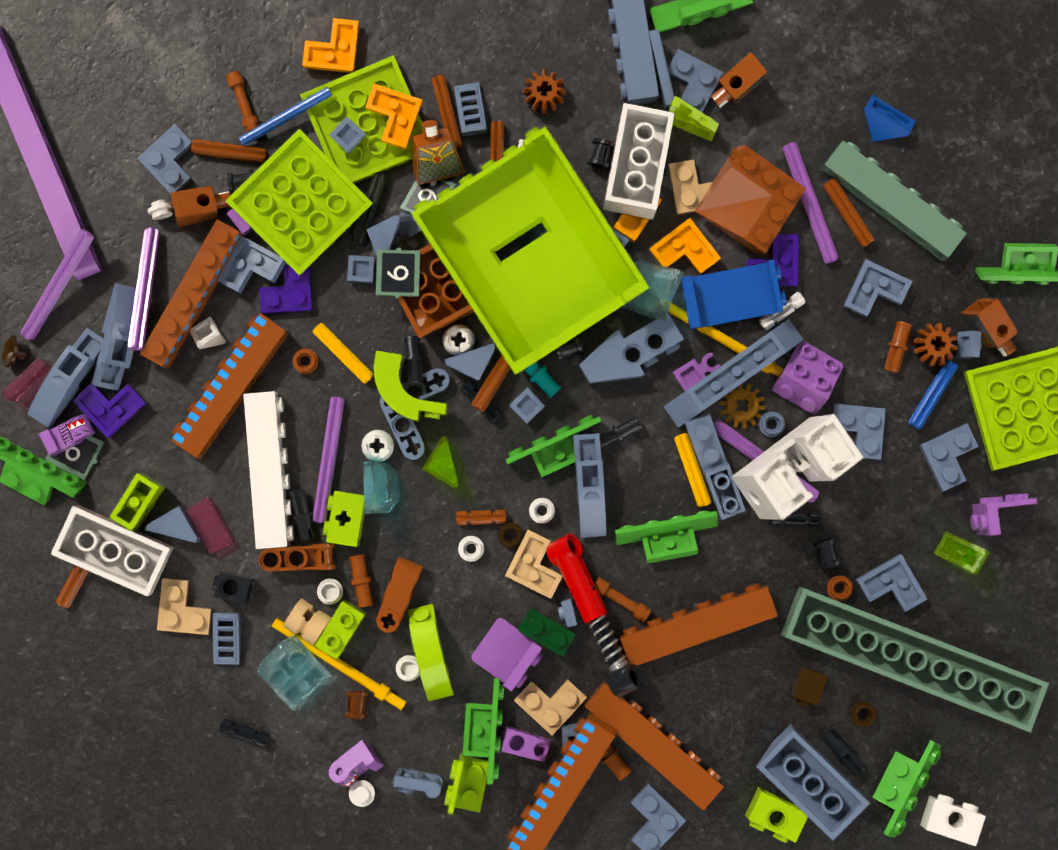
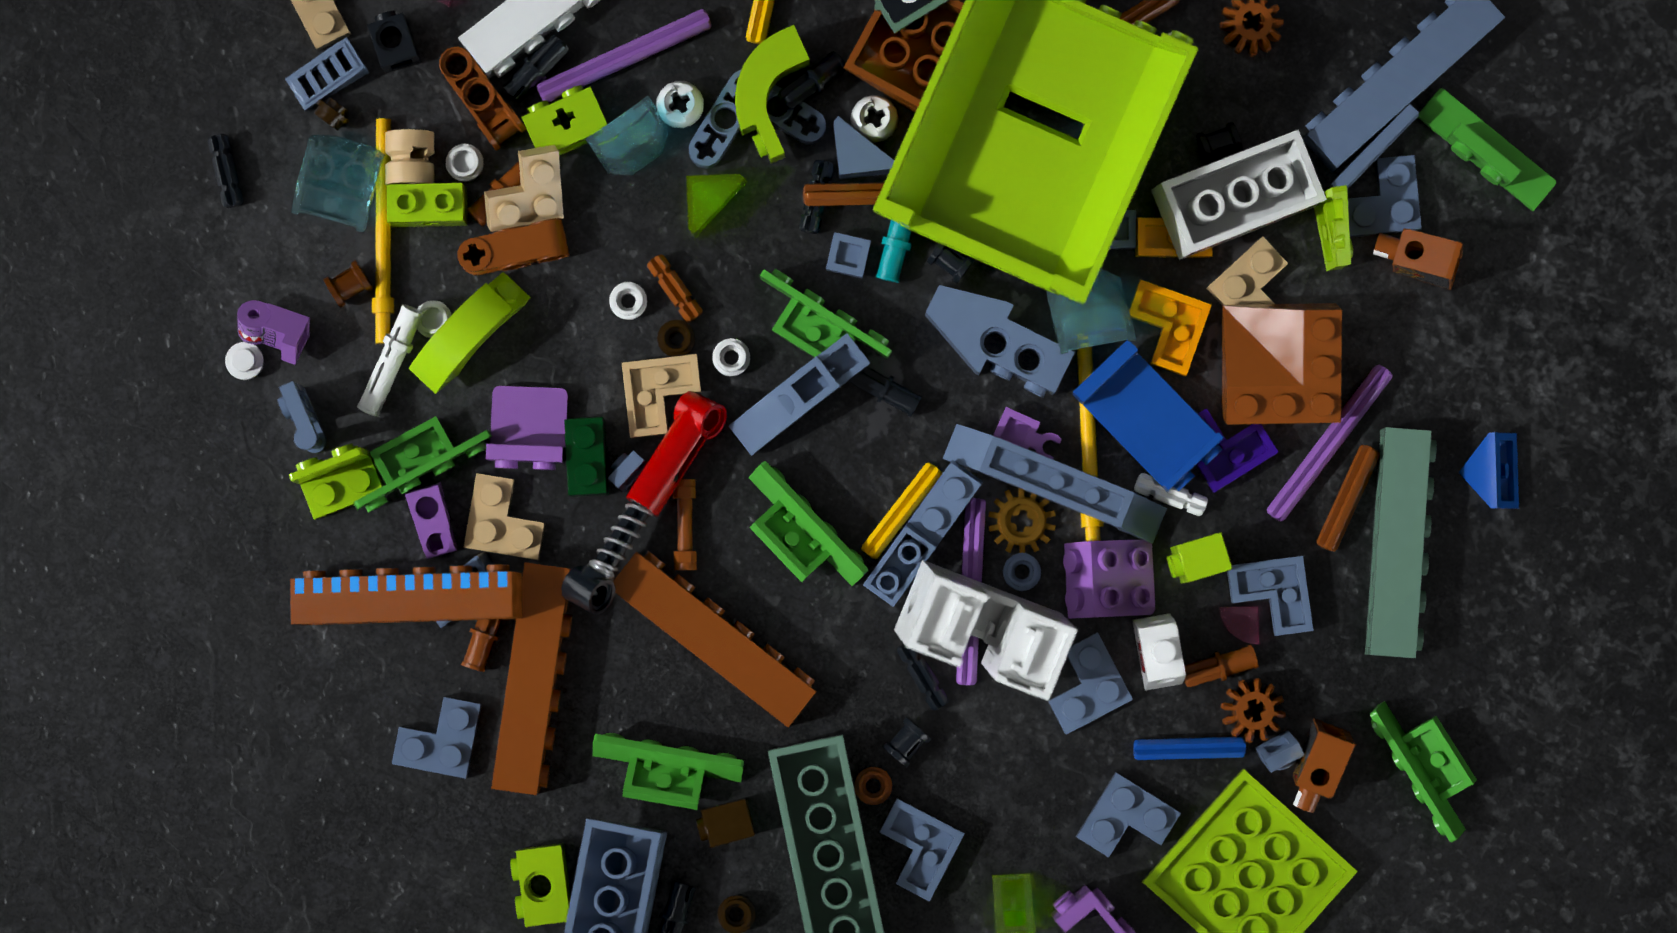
camera: 60 degrees right, 0 degrees up
none -> dark brown plate [314,98,350,131]
none -> white pin [357,304,424,417]
none -> tan plate [484,145,564,232]
none -> bright green bracket [592,733,744,810]
none -> white torso [1132,613,1186,691]
none -> lime brick [1167,533,1232,584]
none -> clear pink tile [1219,606,1259,644]

